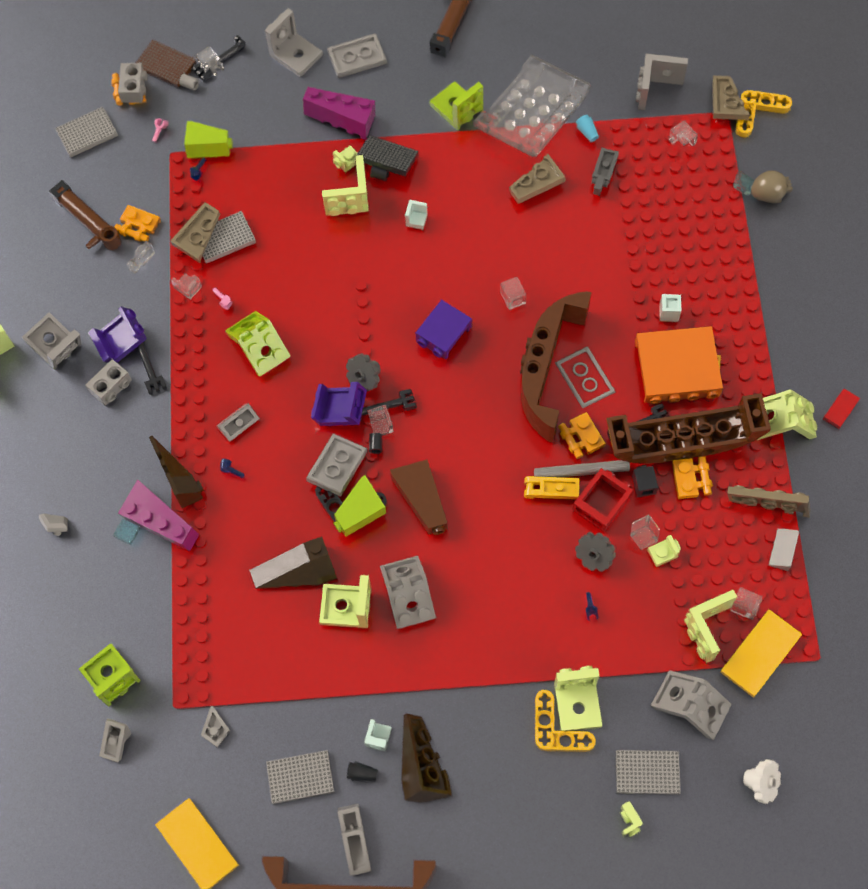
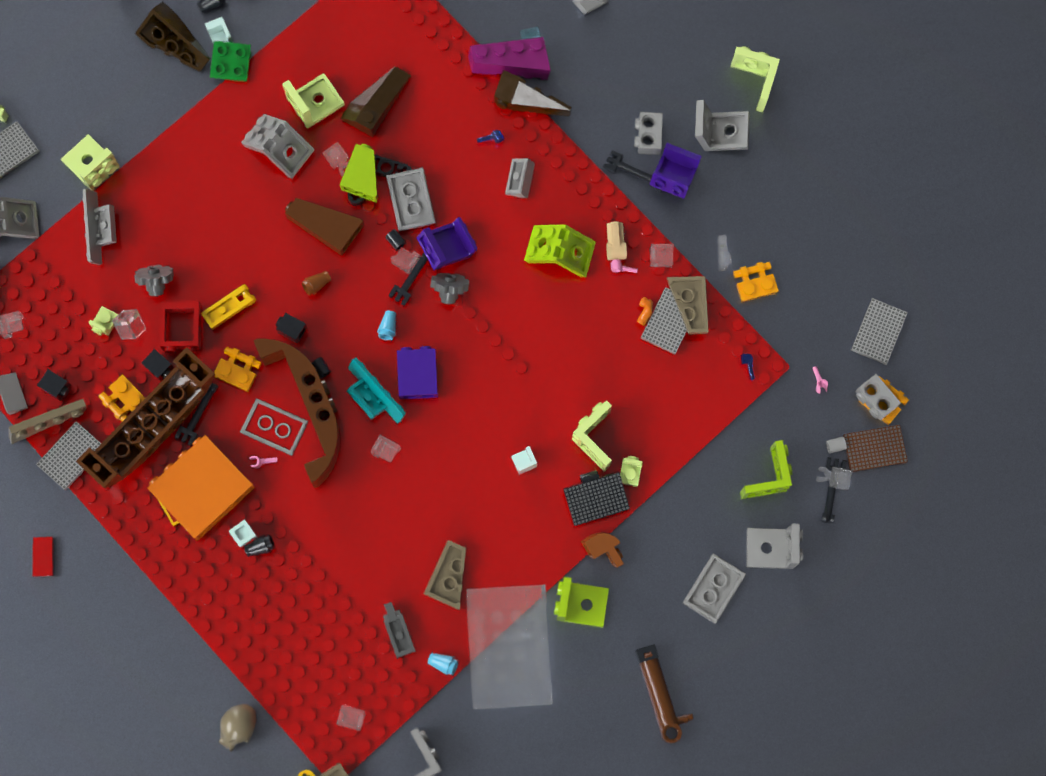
camera: 135 degrees right, 10 degrees up
reddish brown piece [49,180,121,250] -> none
lime slope [184,121,233,158] -> none
magenta wedge [303,87,375,140] -> none
light grey axle [534,460,630,478] -> none
yellow beam [535,690,596,752] -> none
clear blue hand [586,592,599,621] -> none
yellowish green bracket [684,590,737,663] -> none
clear light blue tile [733,171,754,196] -> none
yellowish green bracket [757,389,817,440] -> none
none -> light grey tile [36,422,101,491]
none -> black brick [37,369,71,401]
none -> light grey bracket [82,189,117,265]
none -> green hinge [210,41,252,82]
none -> black cone [244,534,275,557]
none -> bright pink hand [249,456,278,469]
none -> black brick [276,313,307,344]
none -> dark orange cone [302,271,331,295]
none -> black hinge [311,357,331,379]
none -> clear plate [322,142,349,177]
none -> teal bracket [347,357,406,424]
none -> medium azure cone [377,311,396,340]
none -> dark orange brick [581,532,624,568]
none -> tan piece [606,222,627,260]
none -> orange arm [637,297,653,326]
none -> lime bracket [740,440,793,499]

